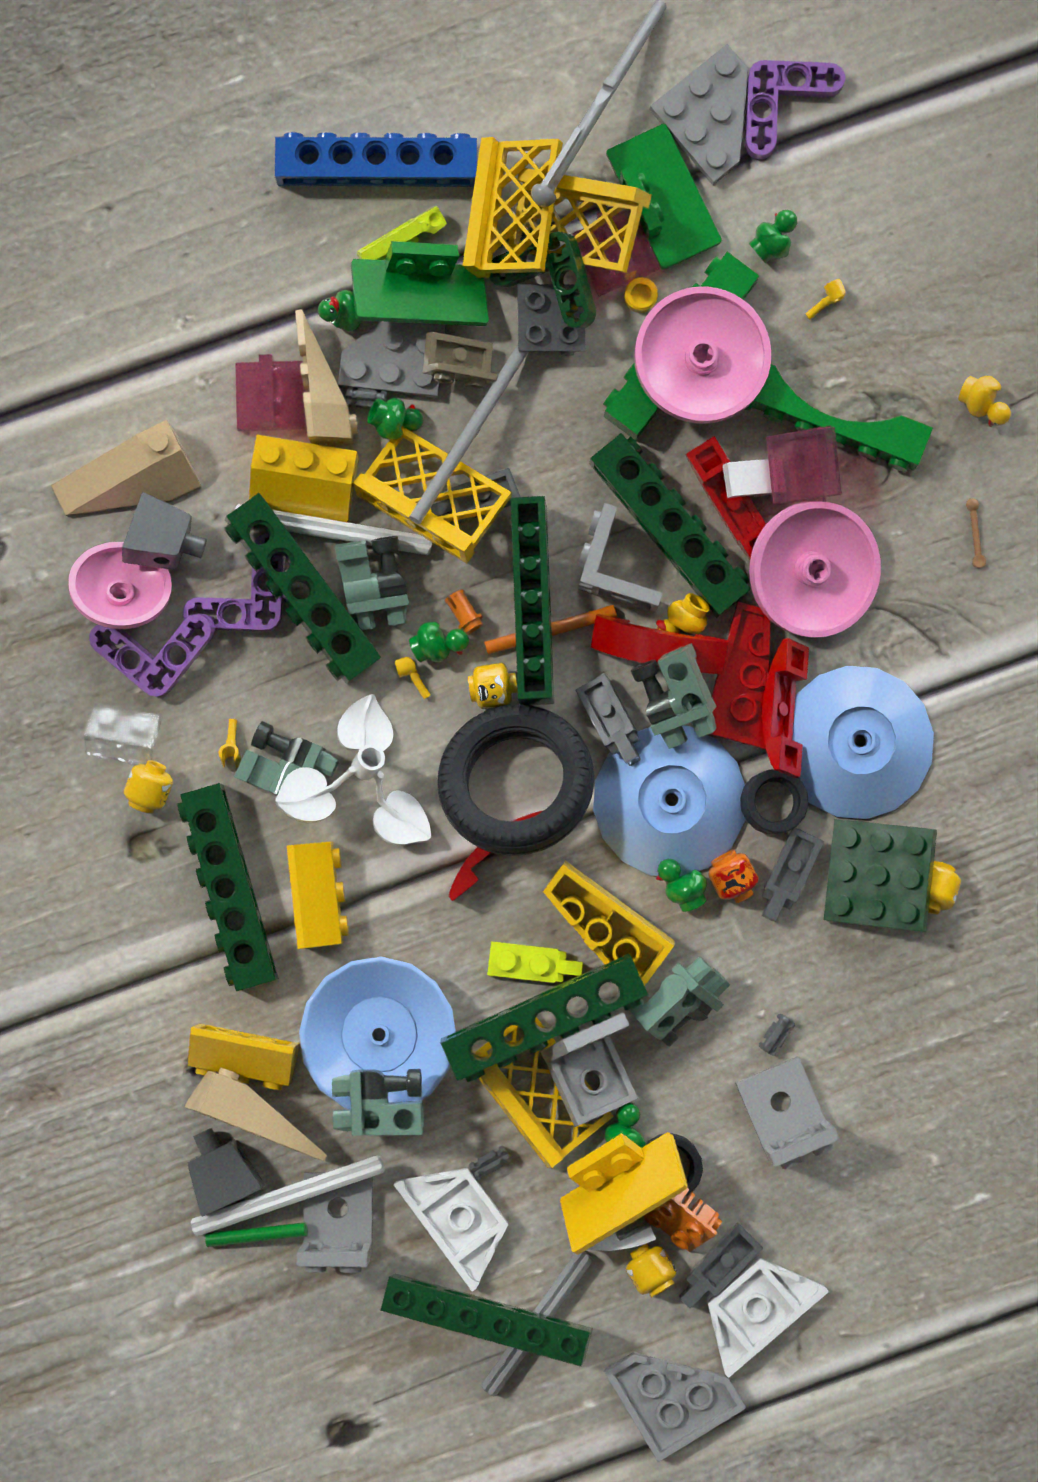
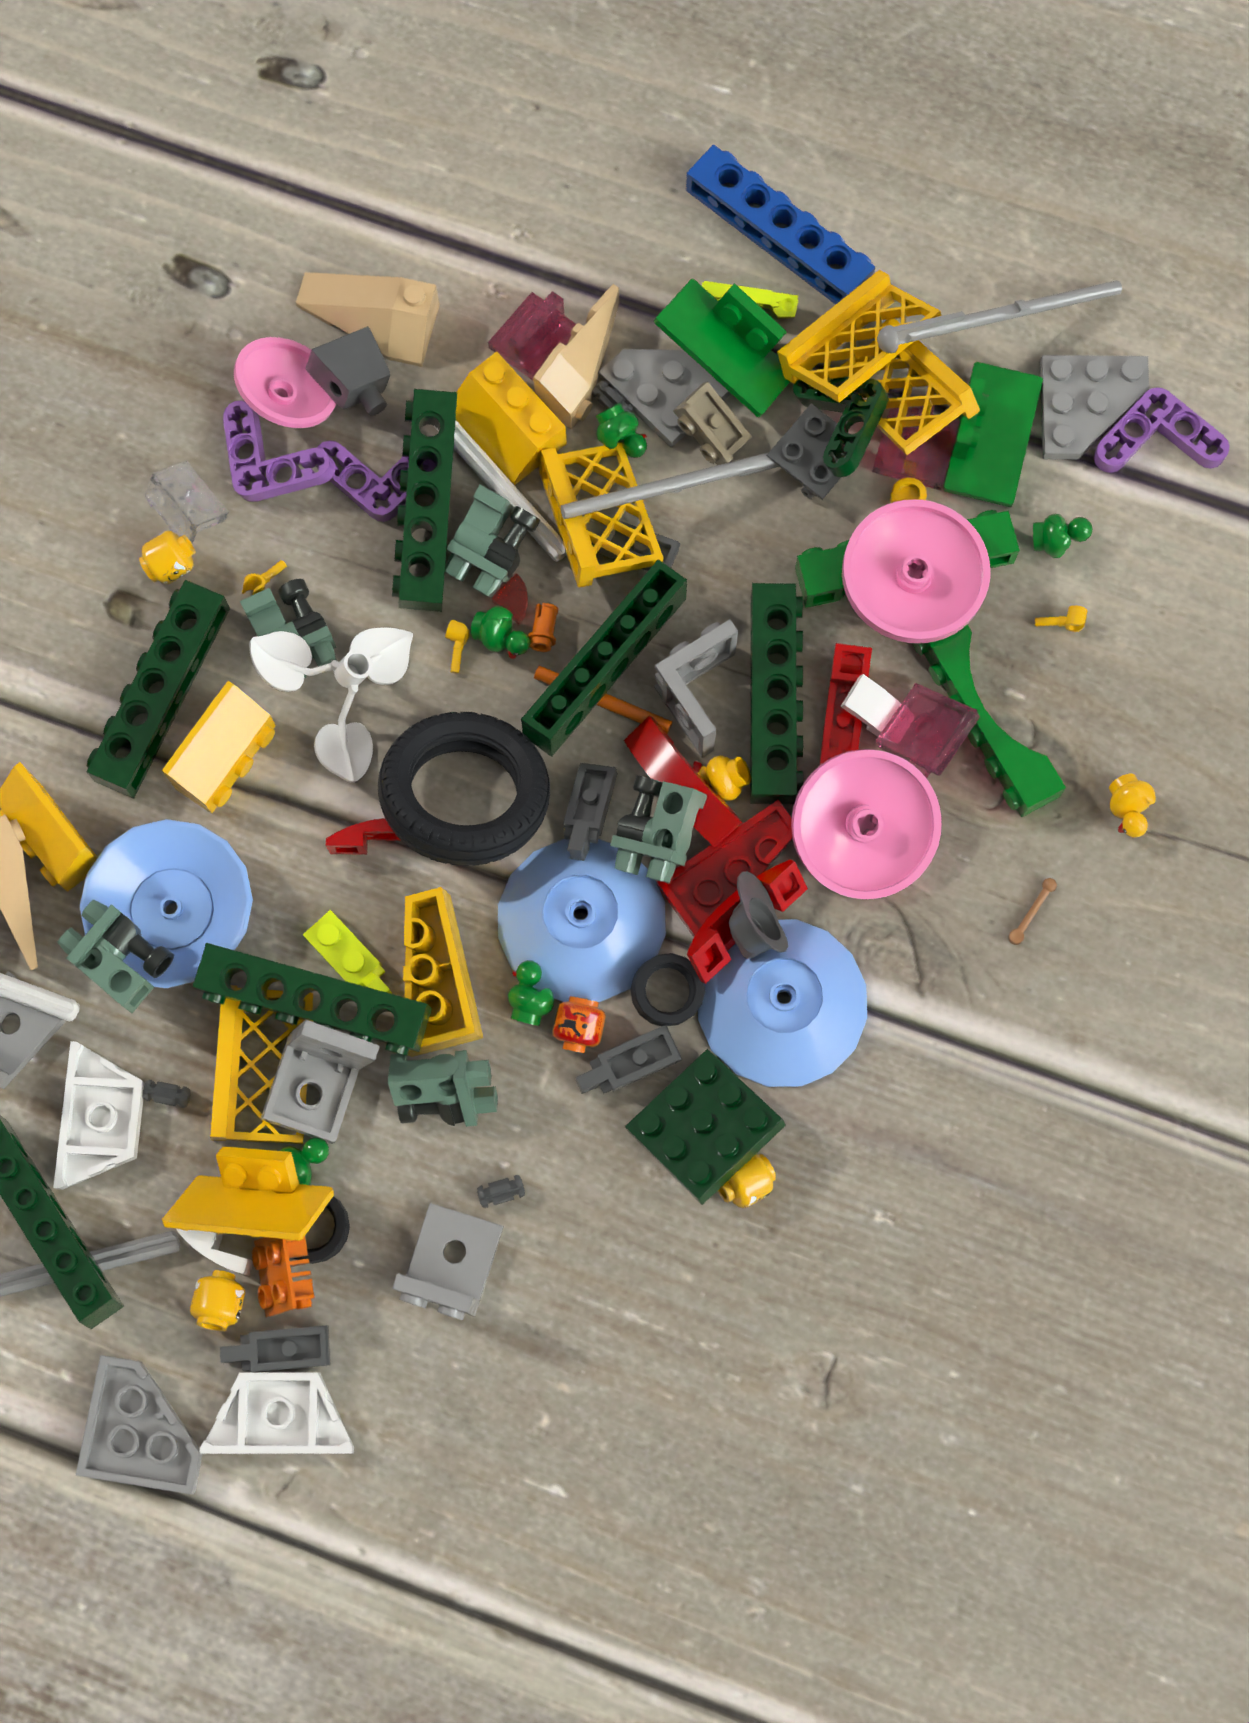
camera: 40 degrees right, 10 degrees down
green animal [318,290,362,332] -> none
yellow head [468,663,518,709] -> none
none -> clear red tile [492,573,528,625]
none -> dark grey piece [729,871,788,959]

